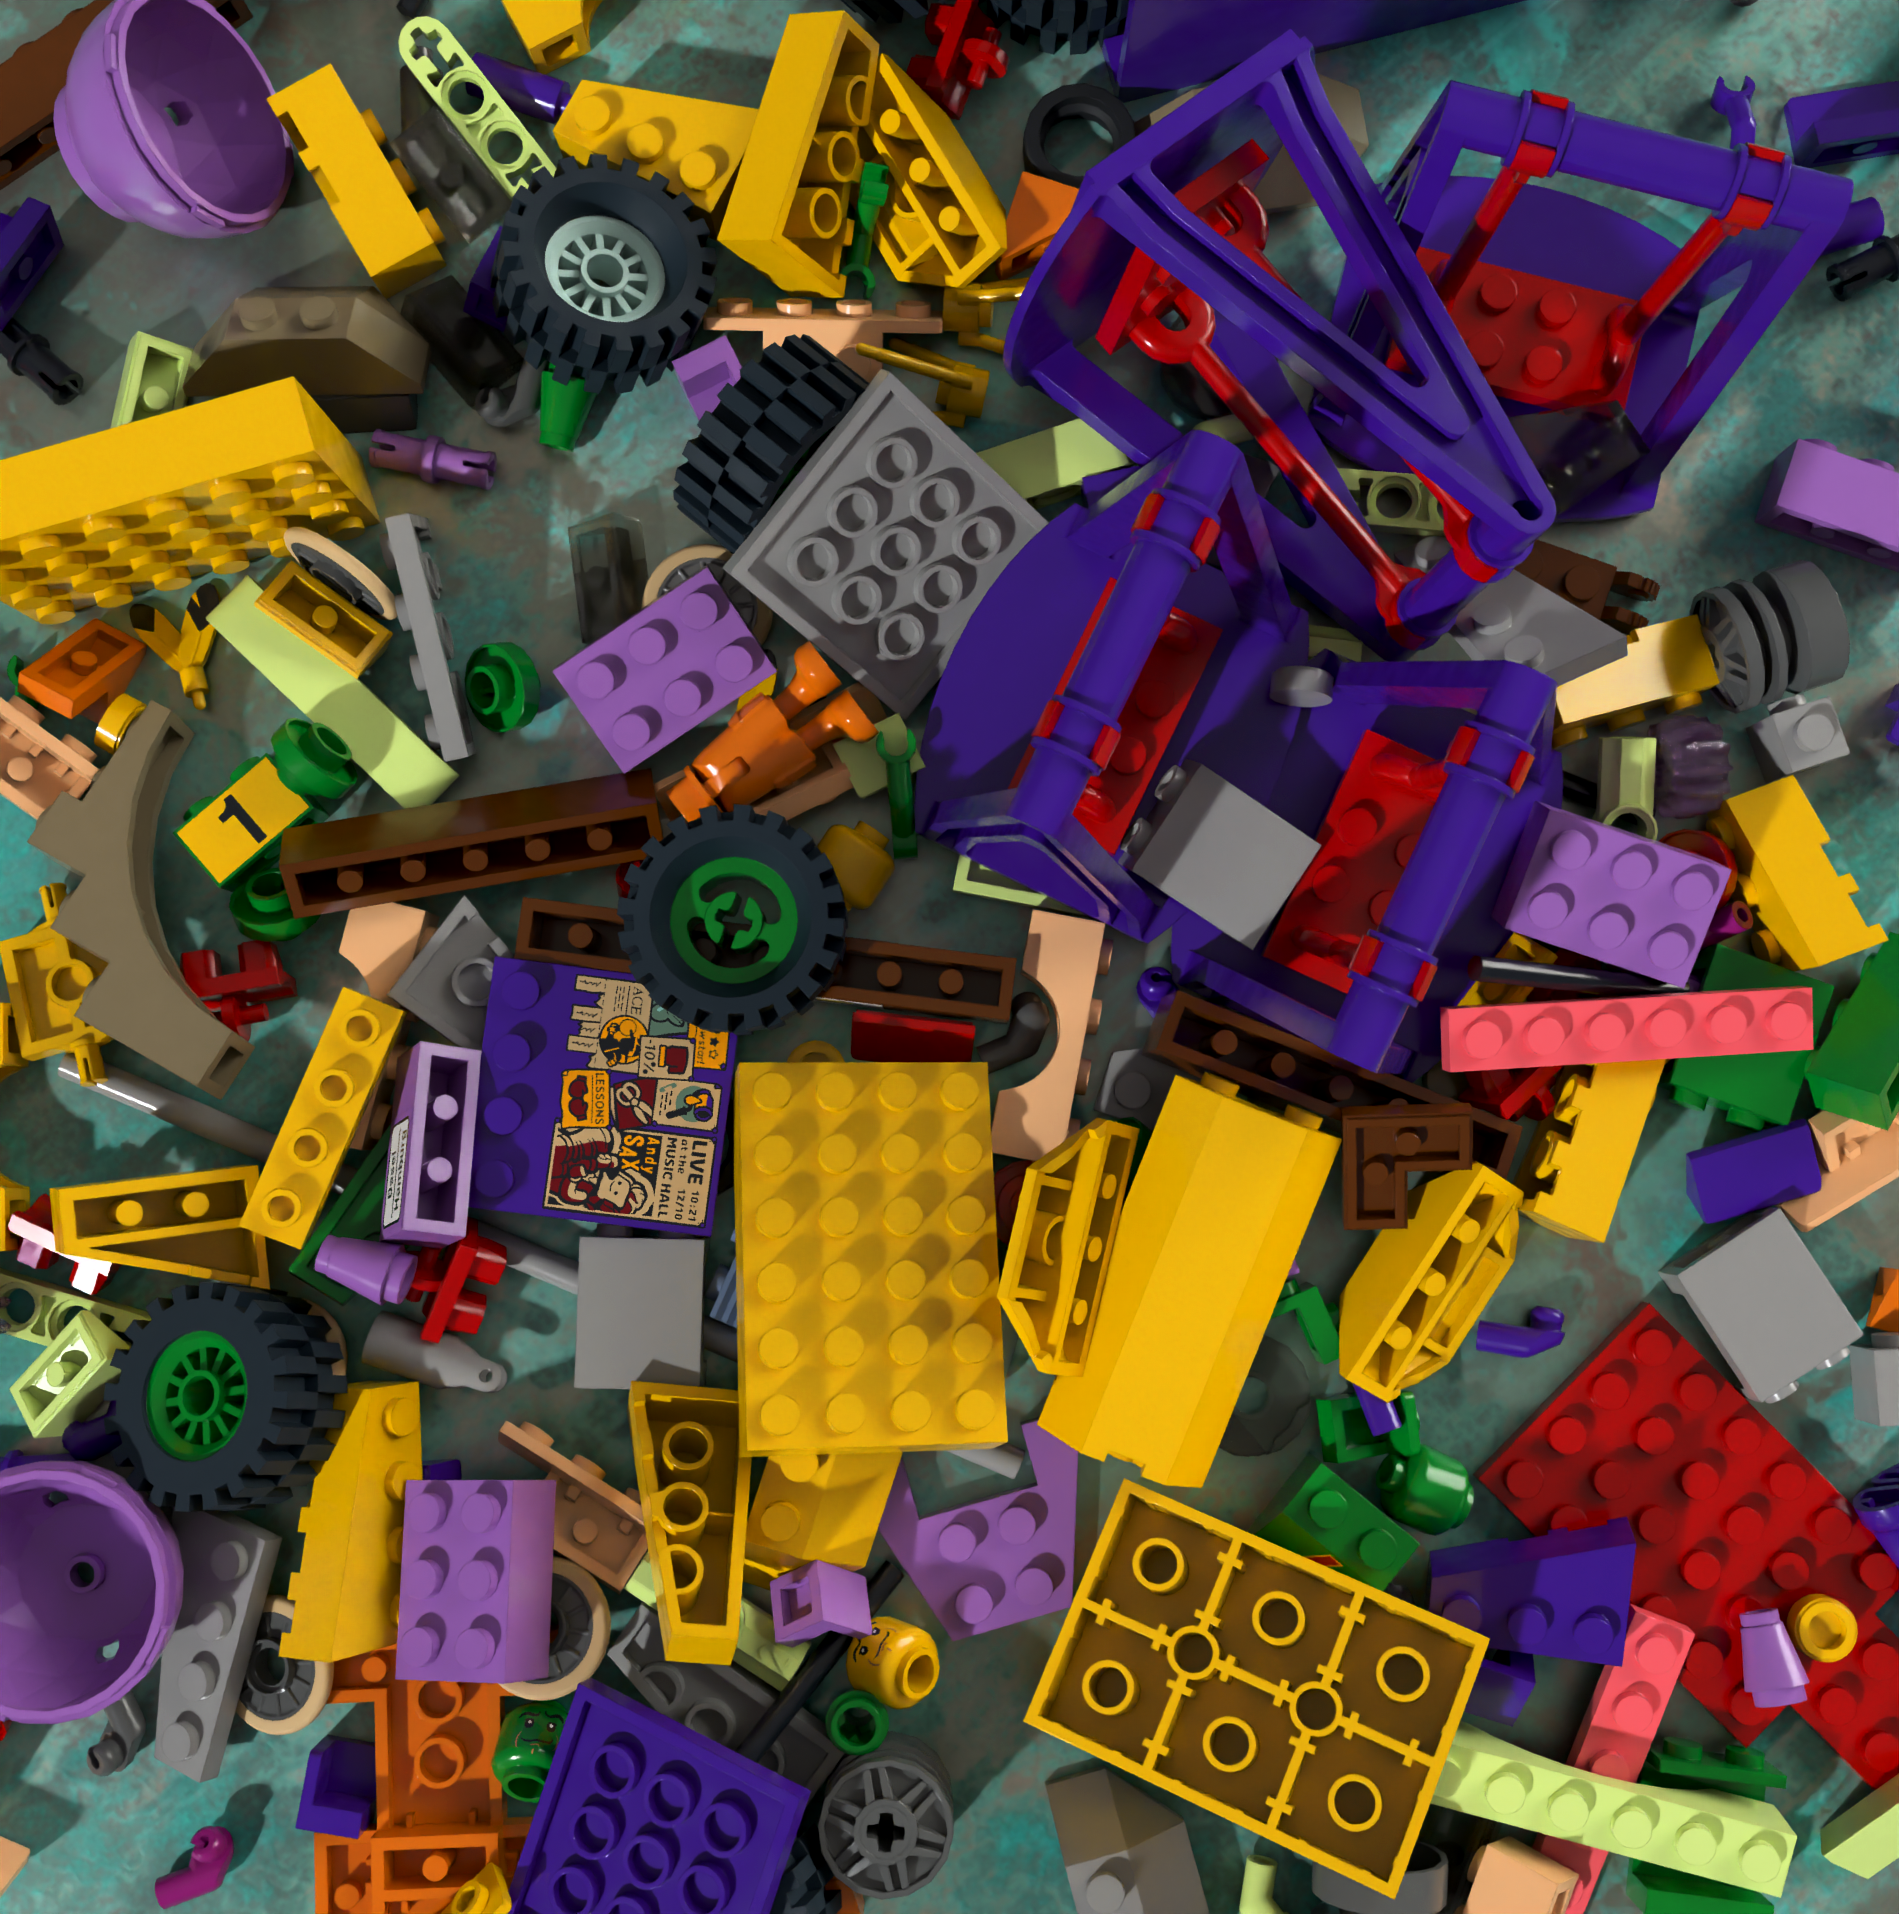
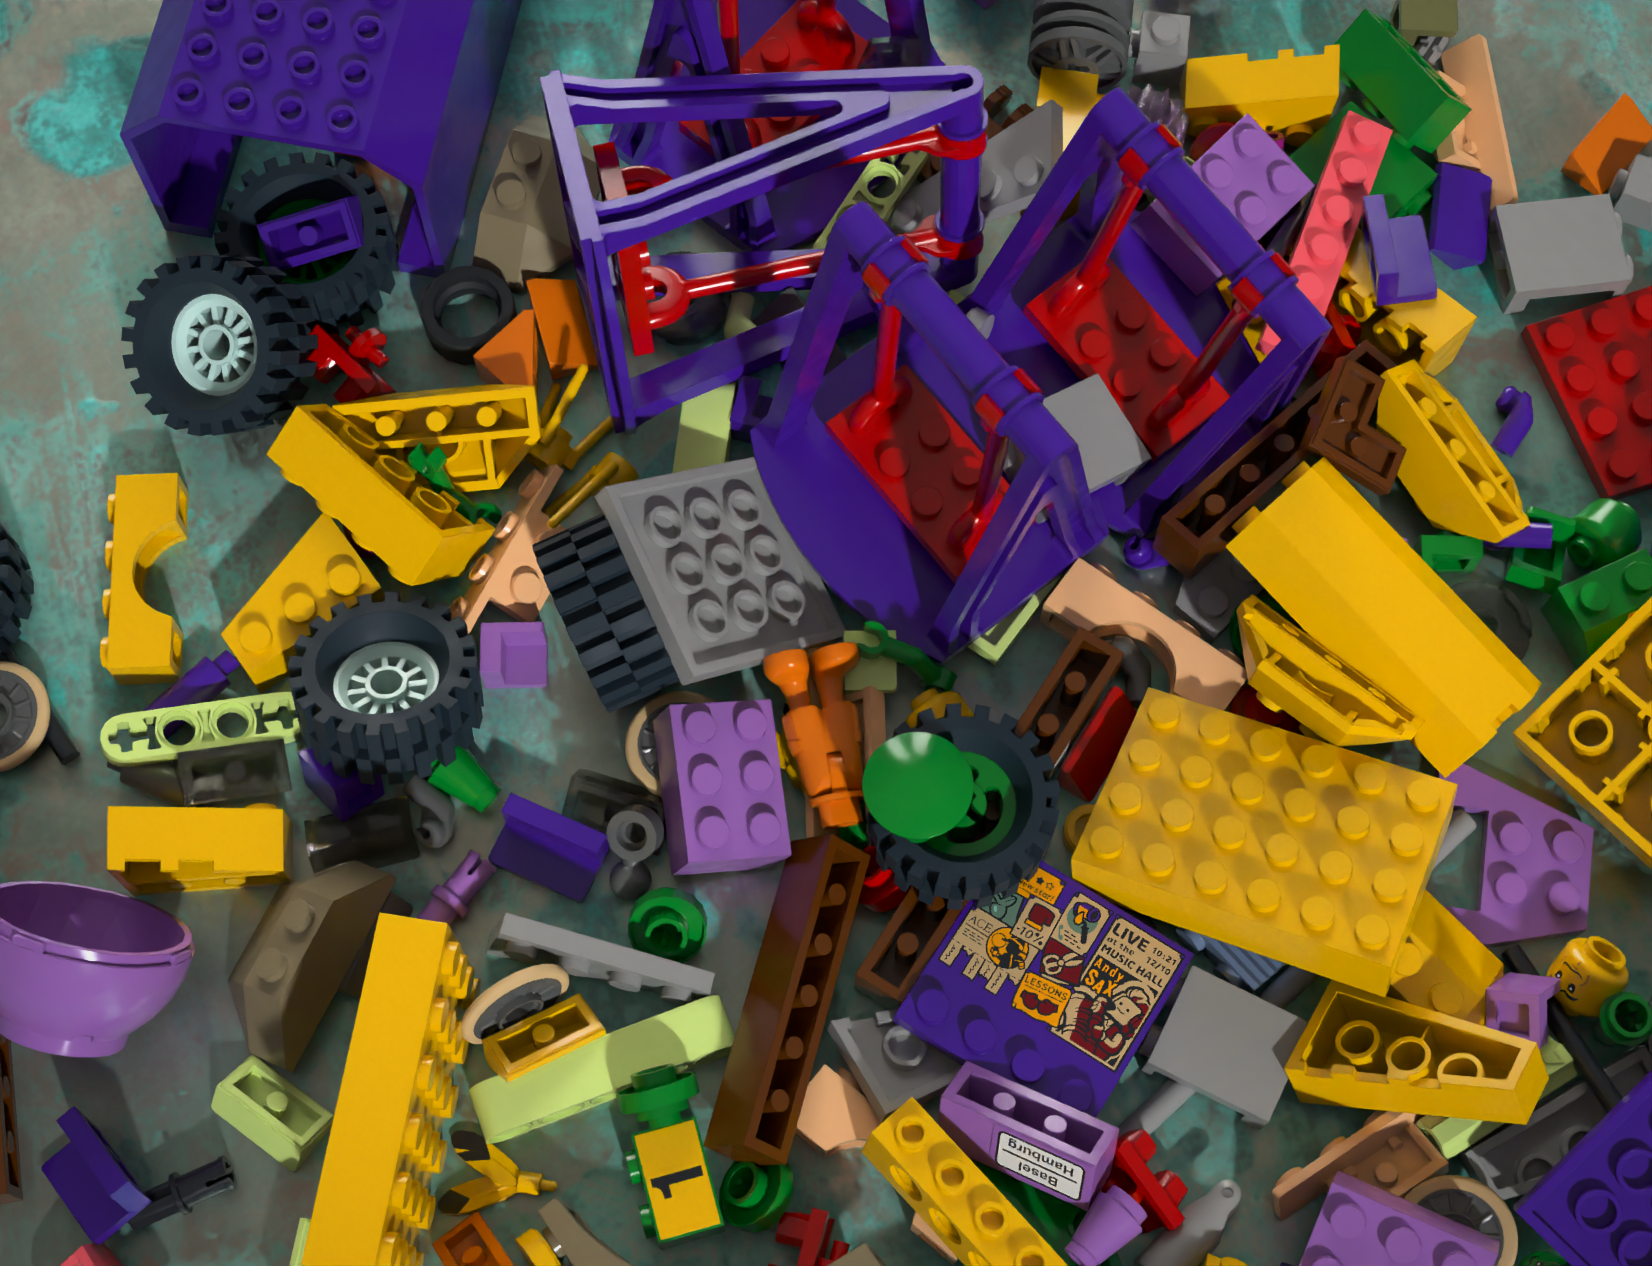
camera: 65 degrees left, 15 degrees down
none -> dark purple panel [488,793,610,903]
none -> dark grey plate [607,804,664,901]
none -> green dish [862,732,974,843]
none -> dark purple panel [1361,194,1437,306]

